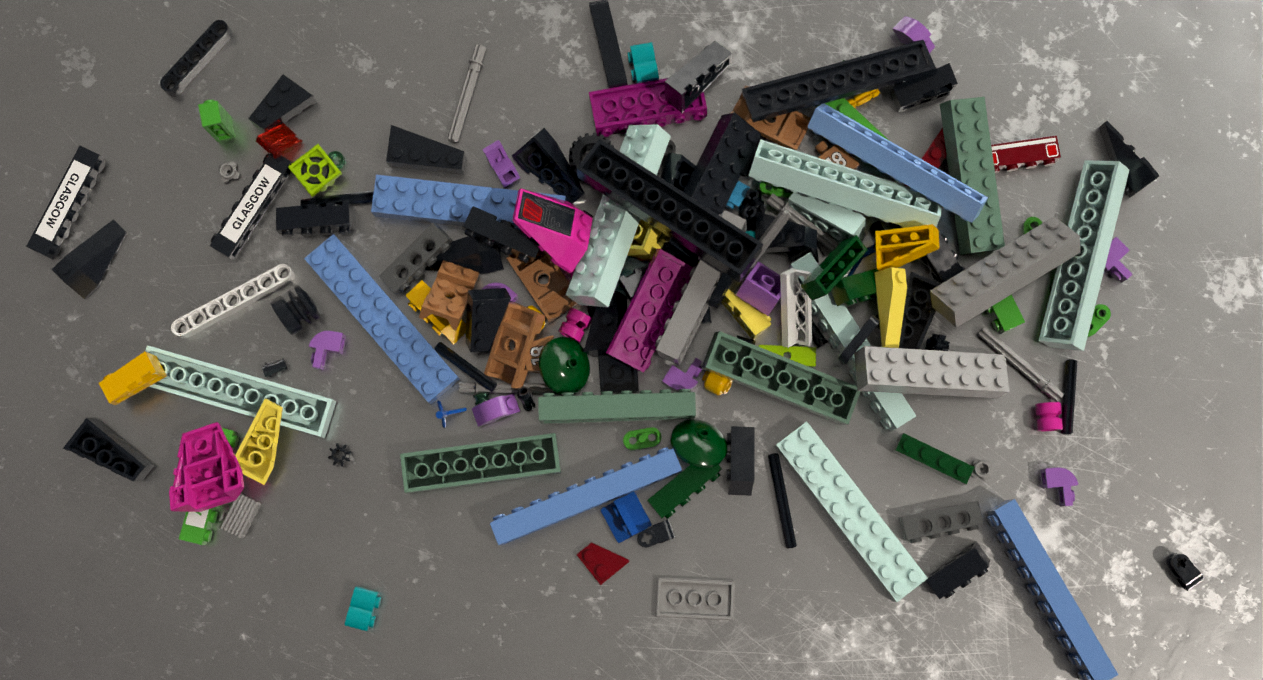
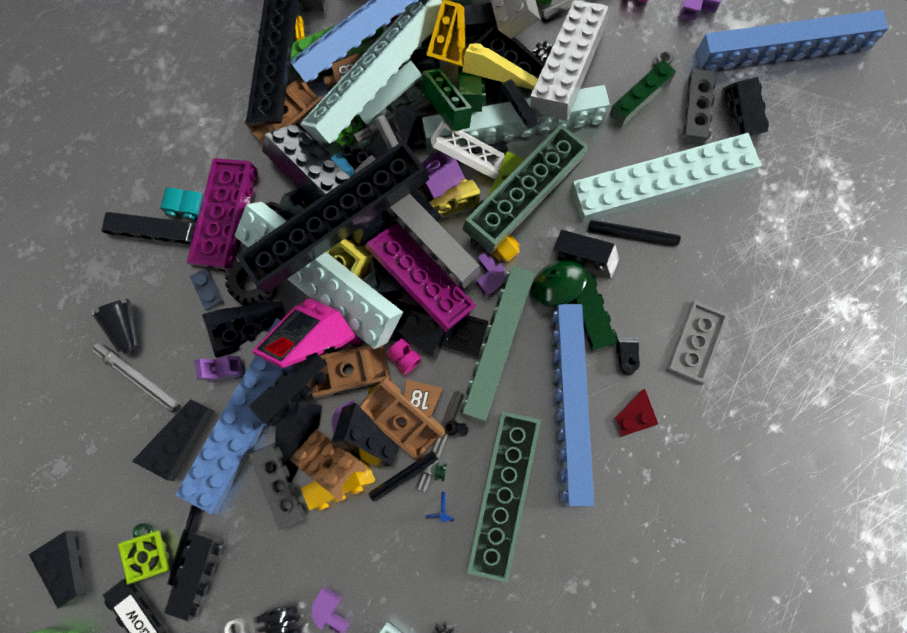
camera: 70 degrees left, 5 degrees down
clear red plate [256,123,303,159] -> none
medium blue brick [304,234,460,404] -> none
medium lavender brick [472,394,520,427] -> none
dark green dish [538,337,590,394] -> none
blue bracket [601,492,652,543] -> none
bright green plate [623,427,662,451] -> none
wedge [665,41,732,113] -> none
none -> black cone [91,299,137,355]
none -> sand blue plate [189,268,224,311]

